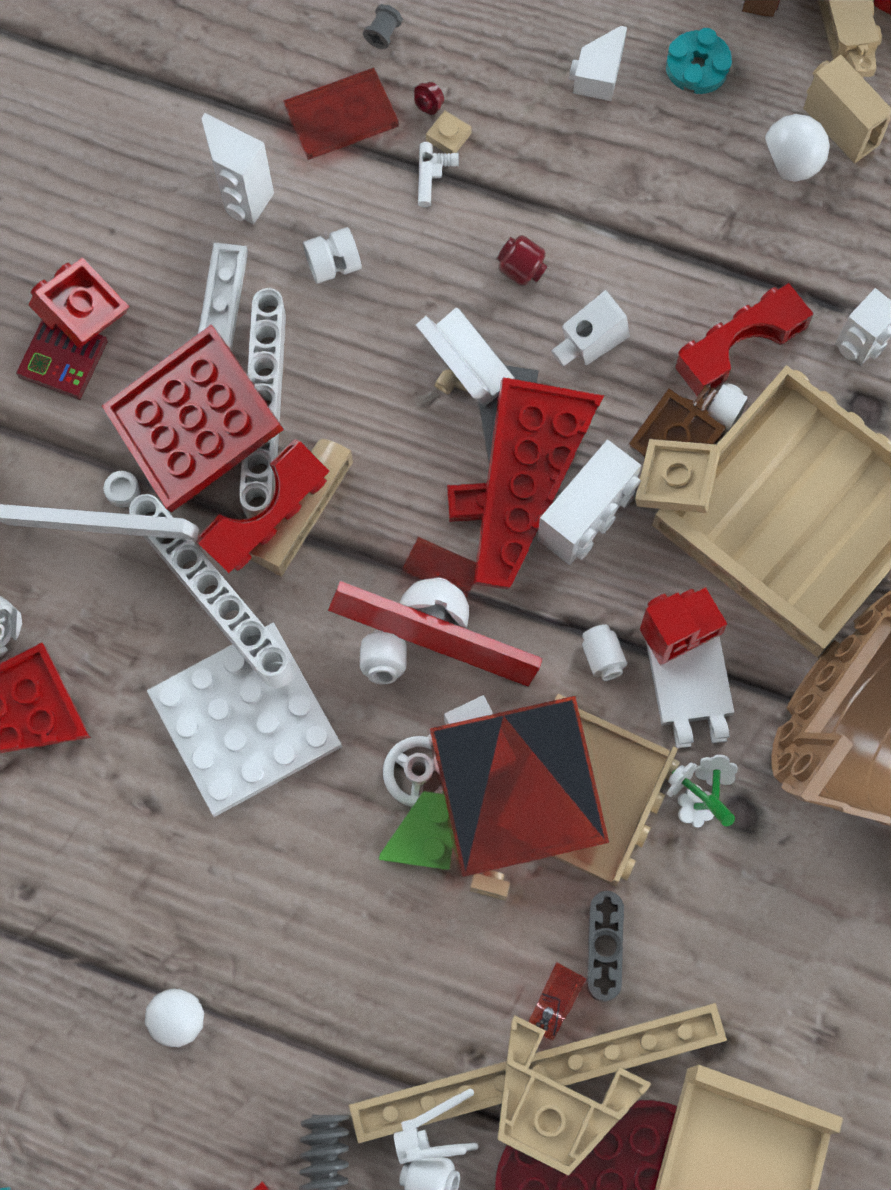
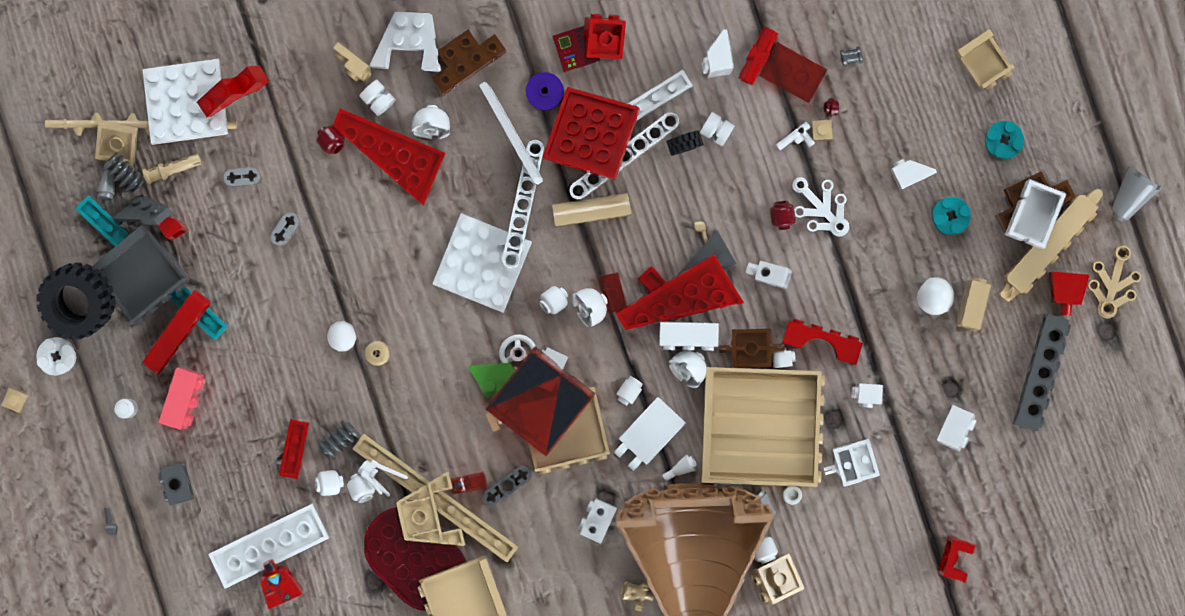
camera: 50 degrees right, 15 degrees up
white tile [104,471,140,508] -> none
red arch [195,439,330,573] -> none
red tile [328,581,543,687] -> none
white panel [416,308,515,407] -> none
tan plate [635,439,720,513] -> none
red brick [639,587,727,666] -> none
white plant [667,755,738,827] -> none
none -> tan head [365,341,390,366]
none -> dark purple plate [526,72,564,110]
none -> white brick [578,498,617,544]
none -> white cone [663,454,697,481]
none -> black tyre [666,130,704,156]
none -> white cylinder [669,350,707,388]
none -> red piece [738,27,778,86]
none -> white plant [792,177,849,236]

